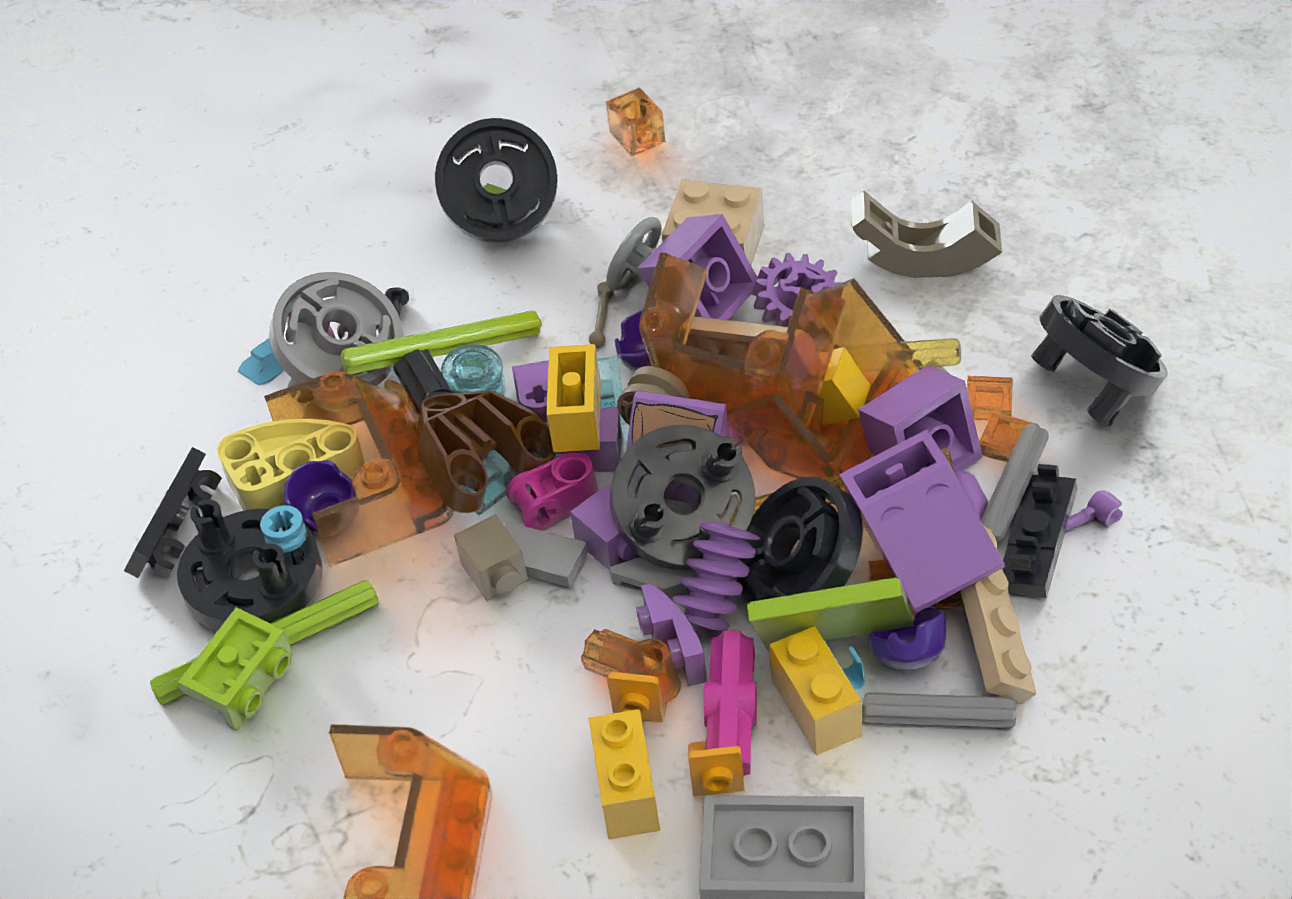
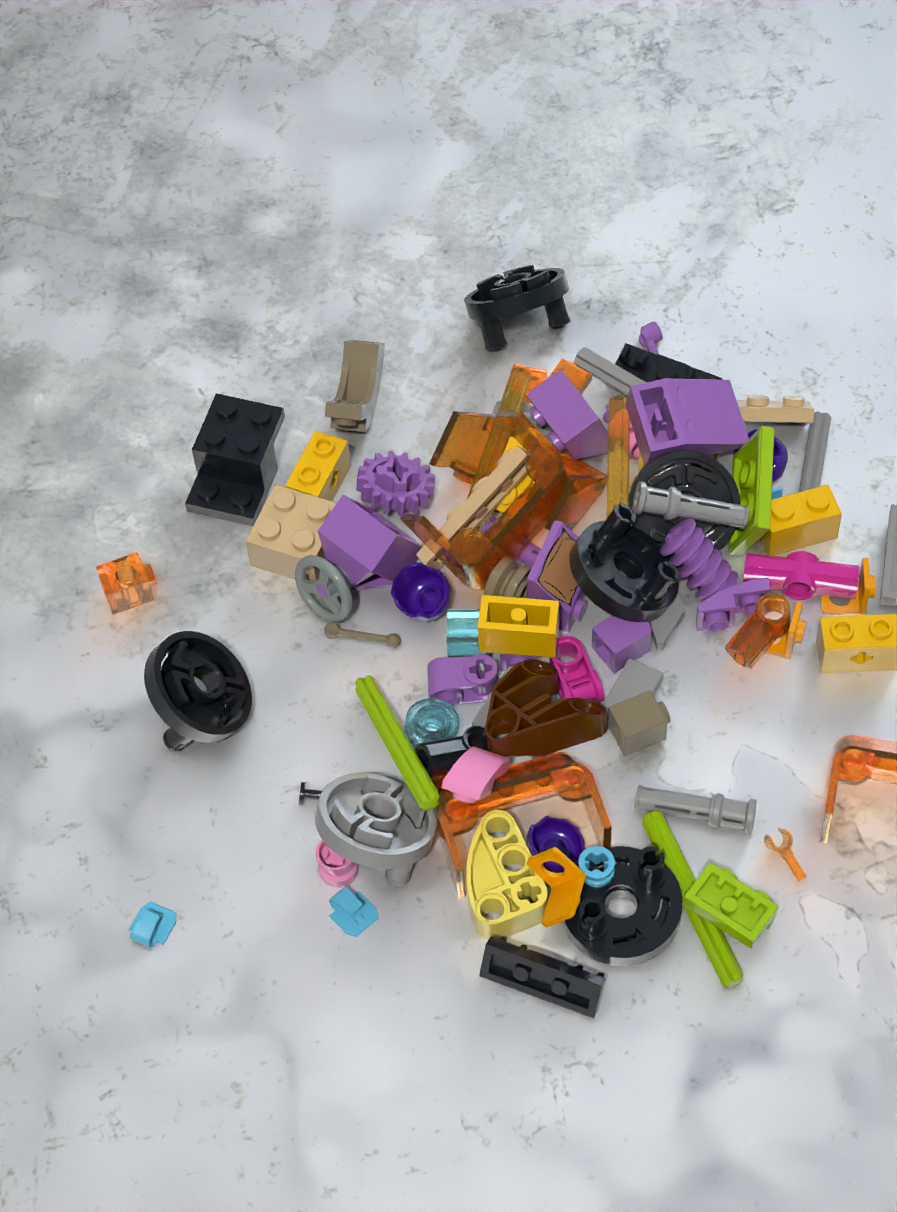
camera: 85 degrees left, 10 degrees up
none -> medium azure piece [128,901,176,948]
none -> black bracket [185,393,285,526]
none -> yellow brick [285,431,351,501]
none -> bright pink slope [441,746,510,803]
none -> light orange bracket [527,847,586,928]
none -> light grey pin [633,481,749,529]
none -> light grey pin [634,785,757,835]
none -> clear orange hand [764,828,806,882]

